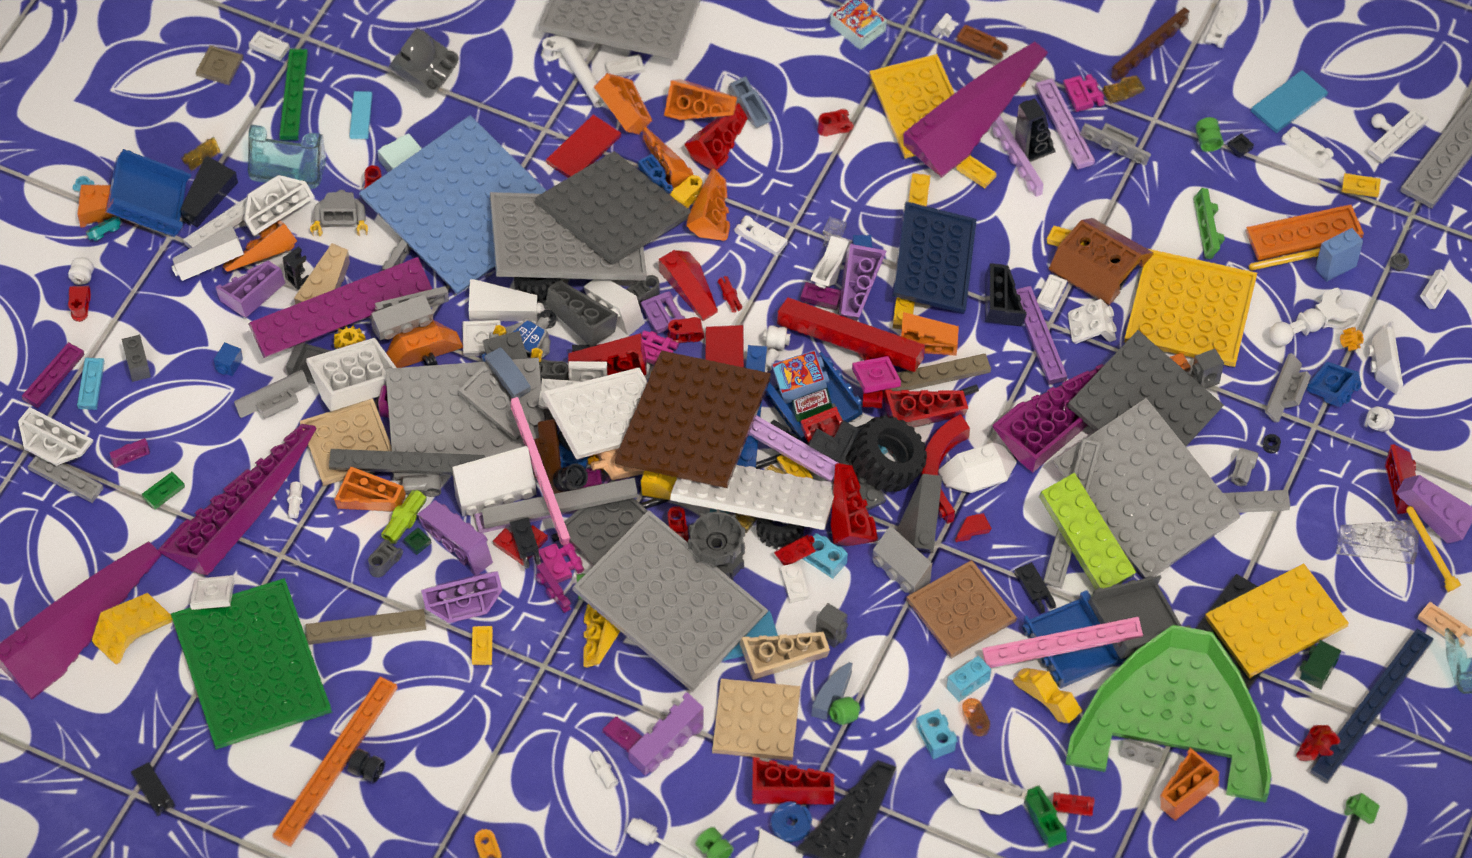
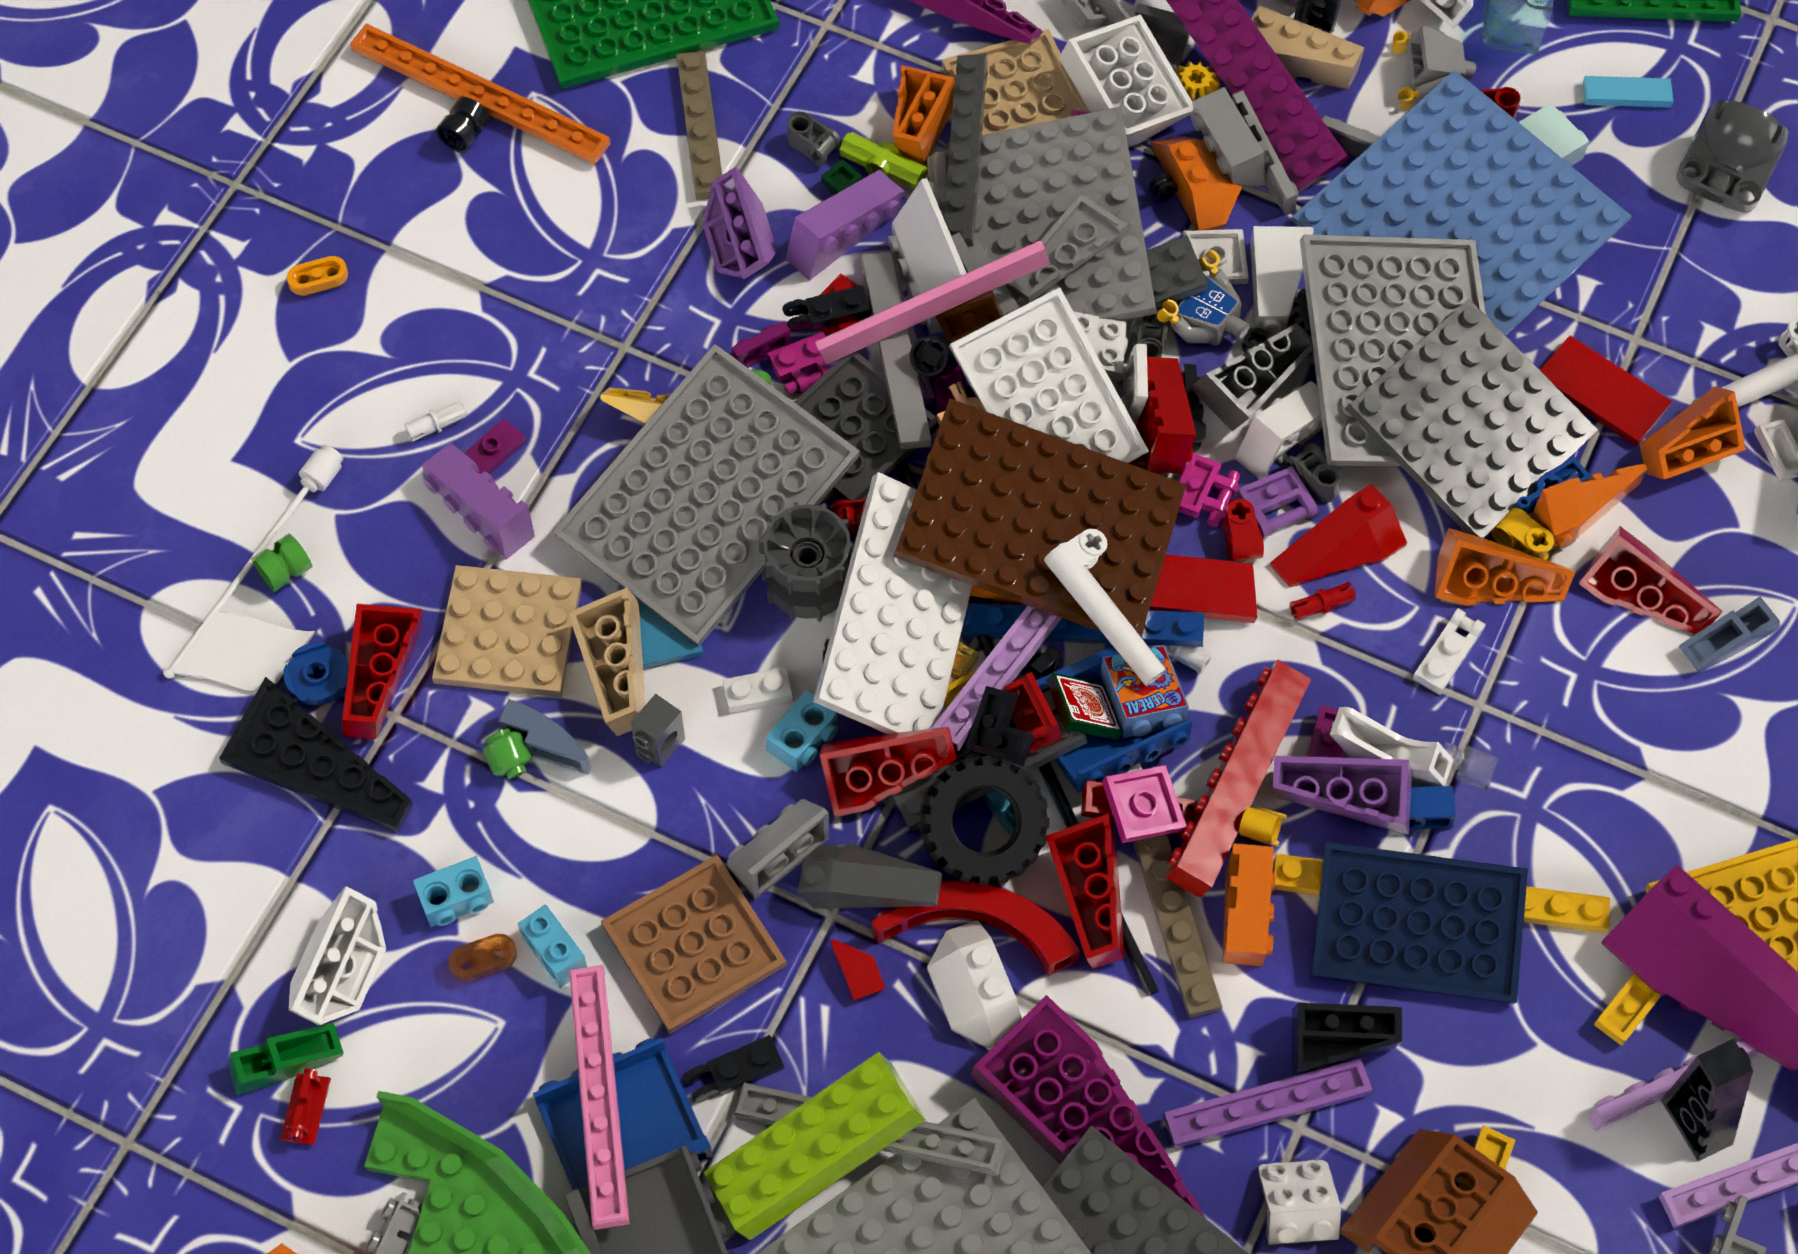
camera: 90 degrees right, 5 degrees up
white axle [287,482,303,519] -> none
yellow plate [472,626,493,665] -> none
sand blue slope [484,347,531,399] -> none
orange wedge [664,79,737,120] -> none
white piece [763,325,790,350] -> none
red hinge [774,535,816,565] -> none
red piece [817,109,854,137] -> none
yellow arch [1013,668,1082,724] -> none
white tile [1037,274,1067,312] -> none
none -> white axle [1043,529,1166,686]
none -> yellow piece [1239,807,1287,847]

